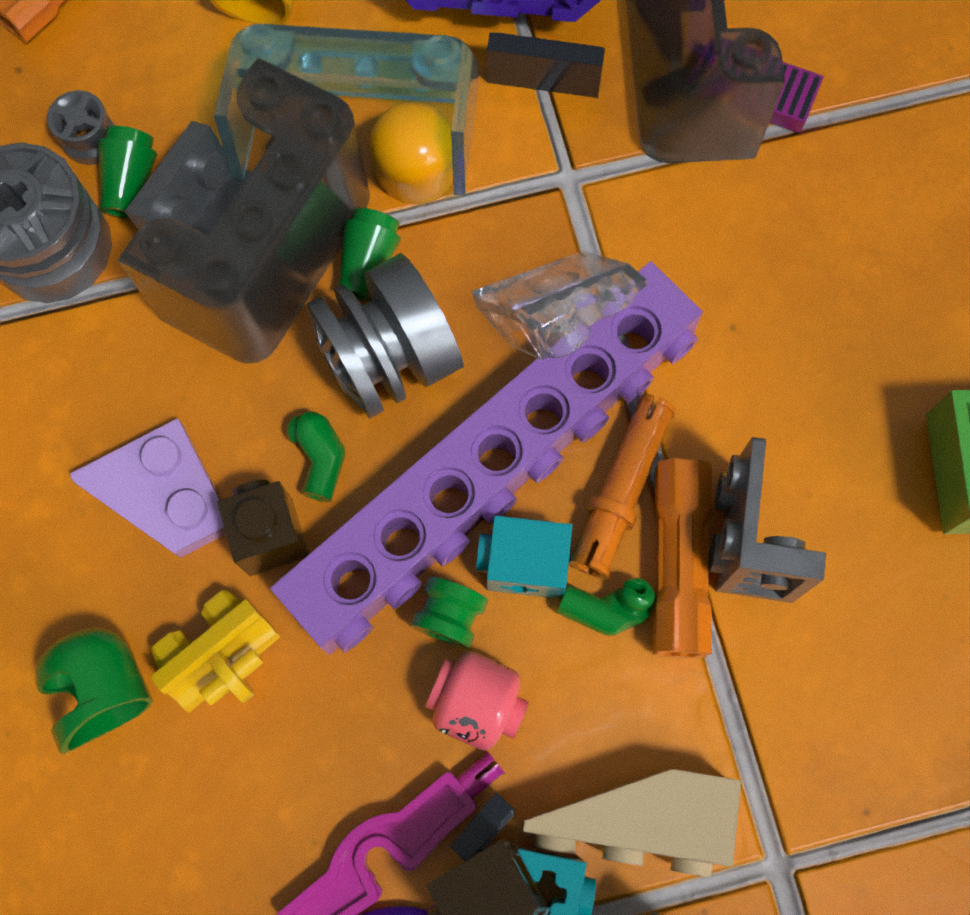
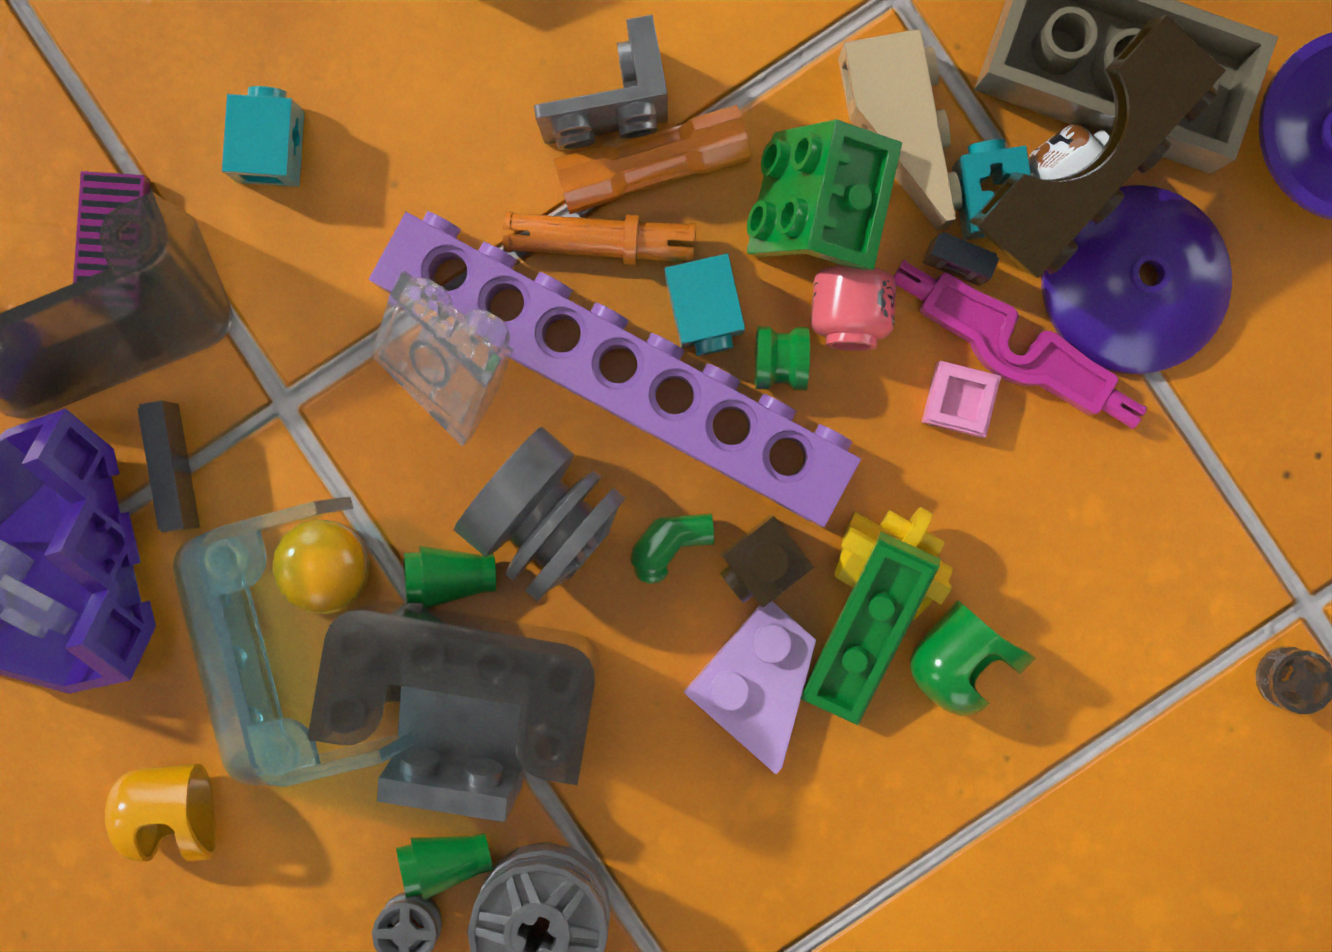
camera: 115 degrees left, 15 degrees up
green arm [557,578,655,636] -> none
none -> teal brick [222,86,305,187]
none -> green bracket [747,119,903,270]
none -> green tile [801,532,941,725]
none -> bright pink tile [921,361,1001,438]

